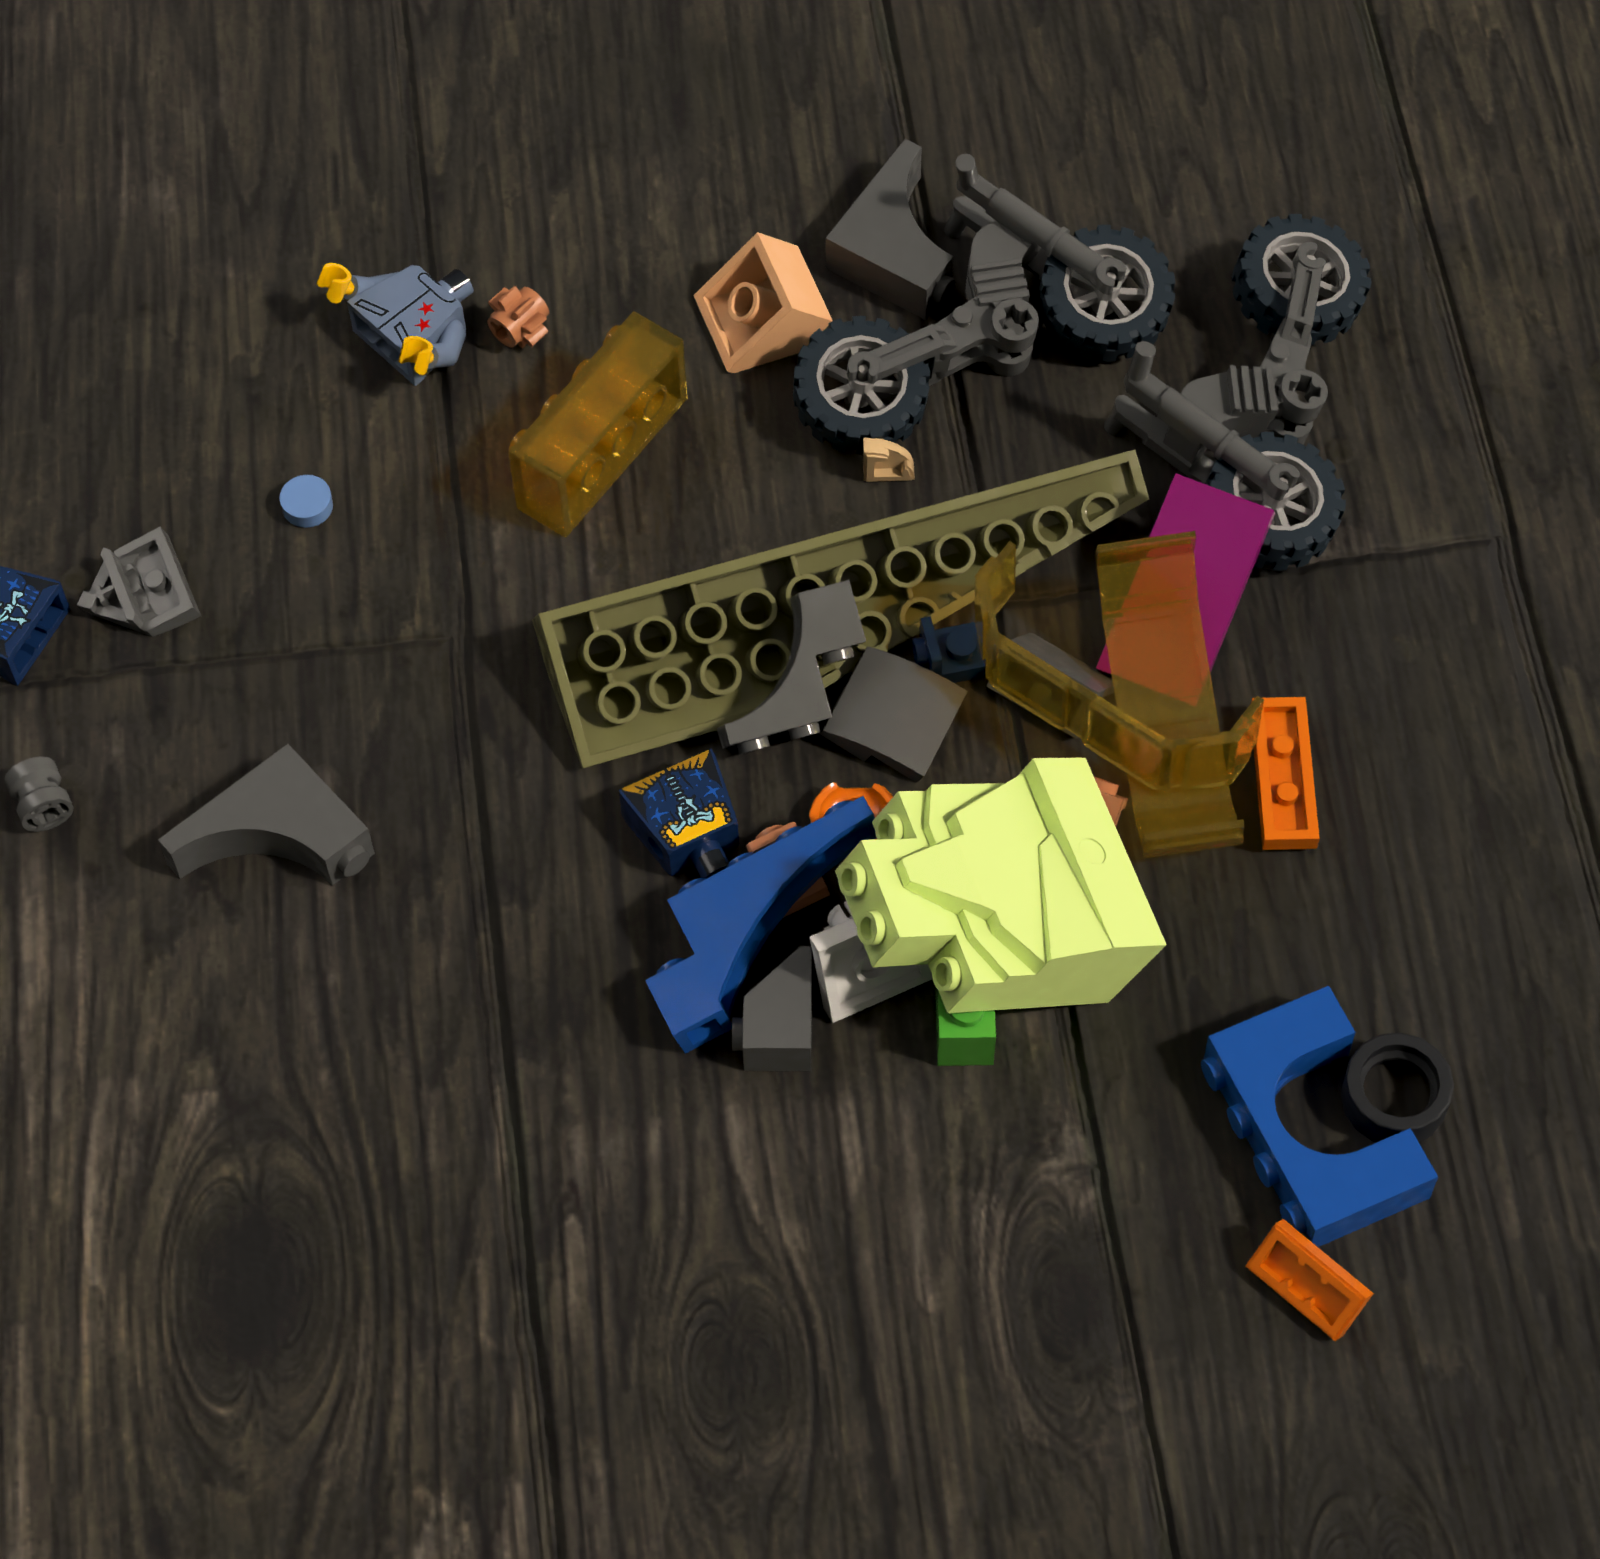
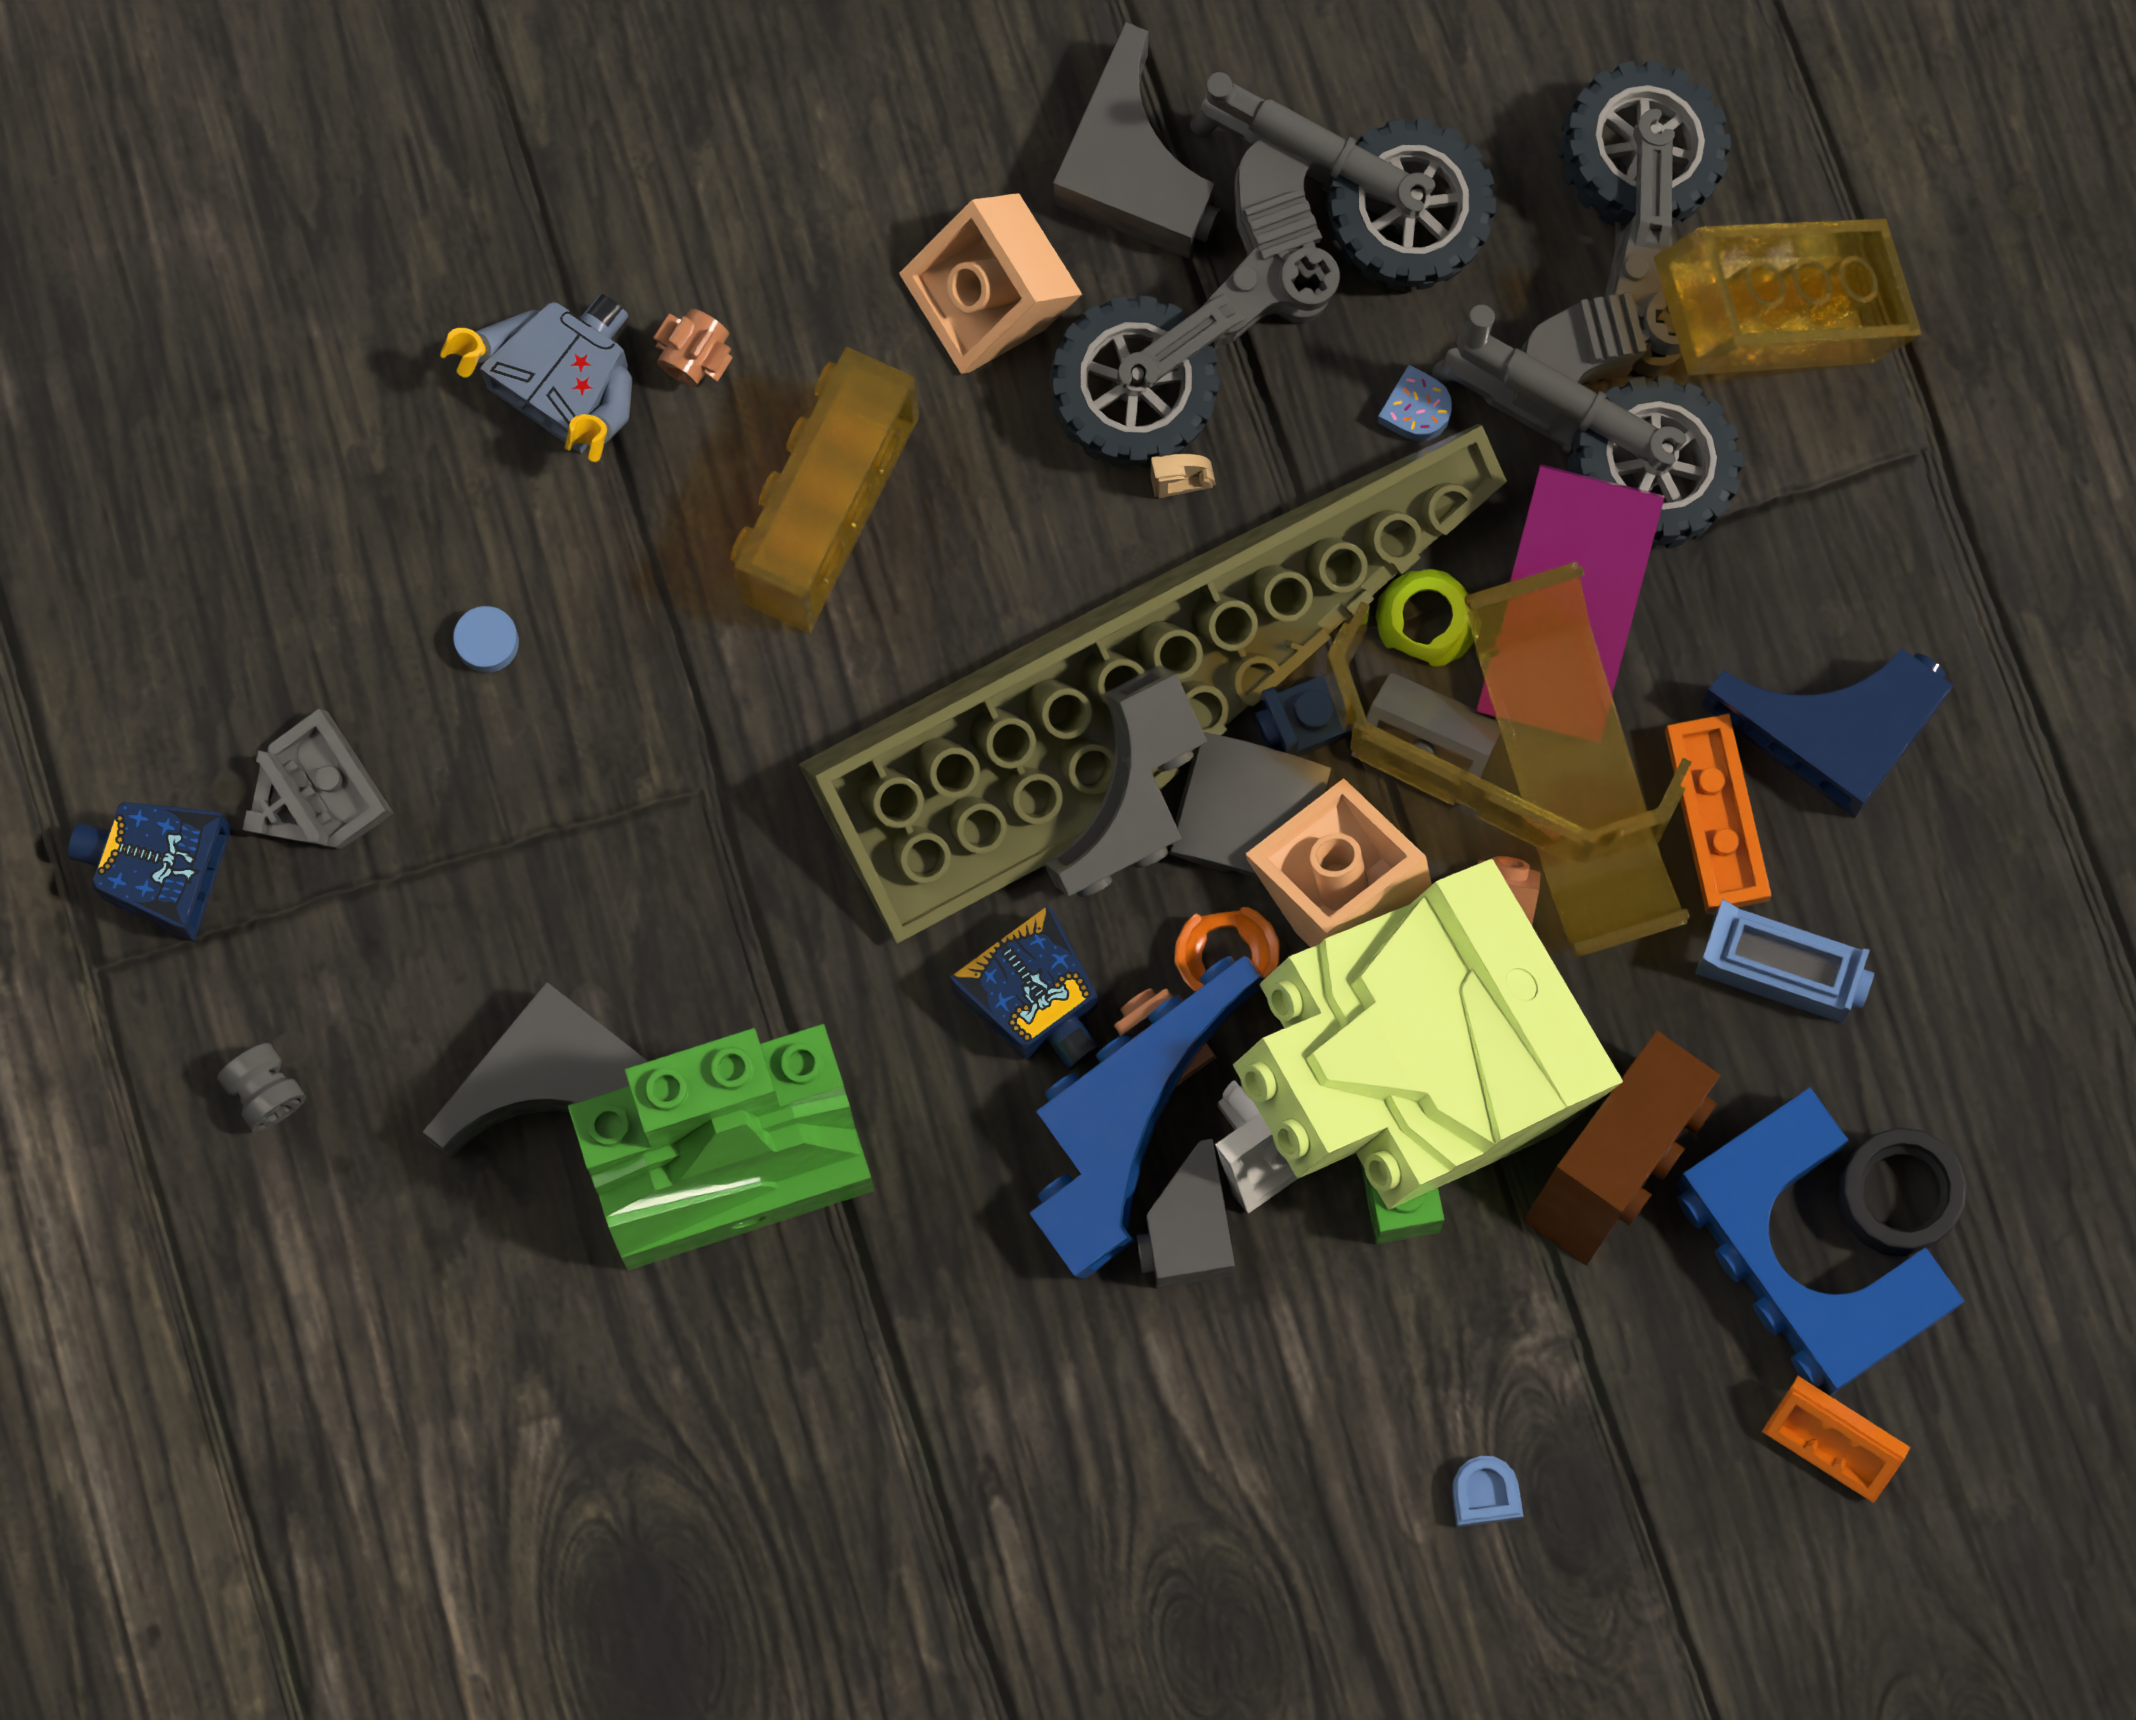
camera: 10 degrees left, 15 degrees up
none -> bright green panel [568,1024,874,1271]
none -> light nougat slope [1246,778,1432,947]
none -> lime piece [1376,569,1479,667]
none -> medium blue tile [1377,365,1452,441]
none -> medium blue tile [1452,1456,1523,1527]
none -> reddish brown wedge [1523,1031,1721,1266]
none -> clear yellow brick [1653,219,1922,375]
none -> medium blue window [1695,899,1874,1023]
none -> dark blue arch [1701,648,1954,818]

